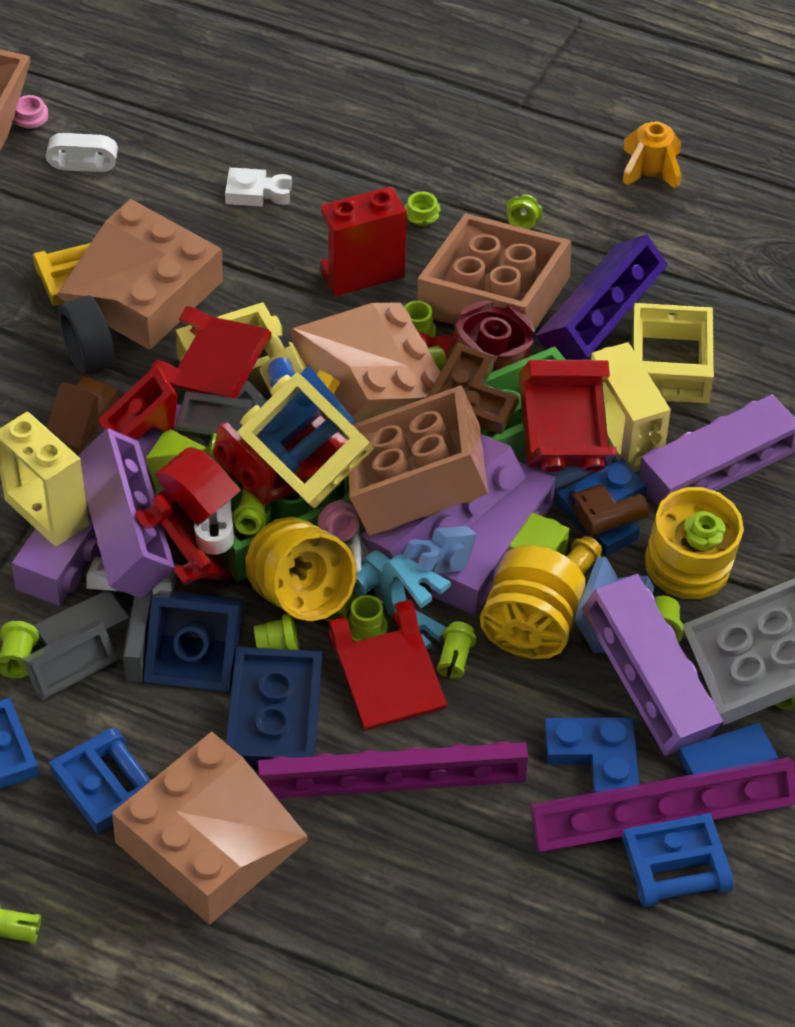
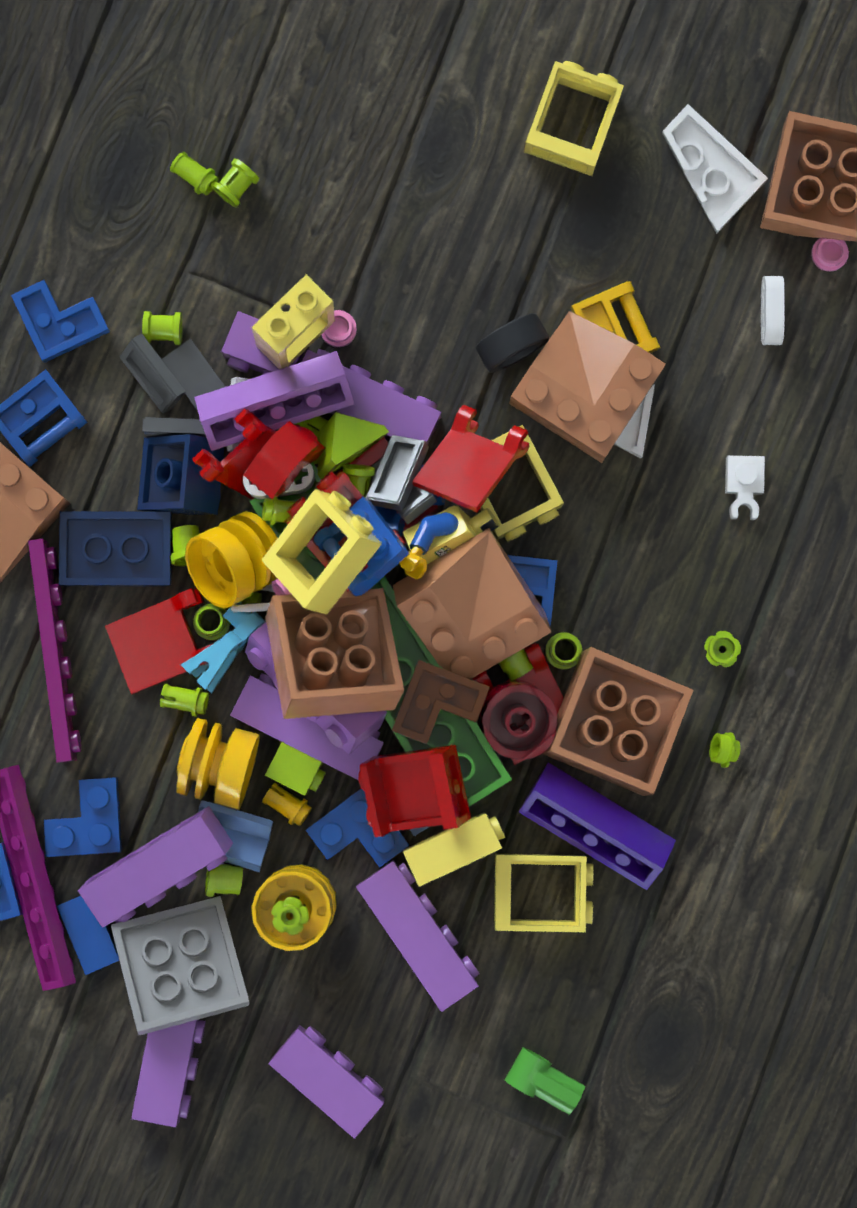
camera: 85 degrees right, 35 degrees up
reddish brown slope [47,376,119,453] -> none
red slope [98,365,178,440] -> none
red panel [320,187,407,297] -> none
medium blue plate [403,526,477,574] -> none
reddish brown piece [569,484,649,537] -> none
light orange brick [623,122,682,188] -> none

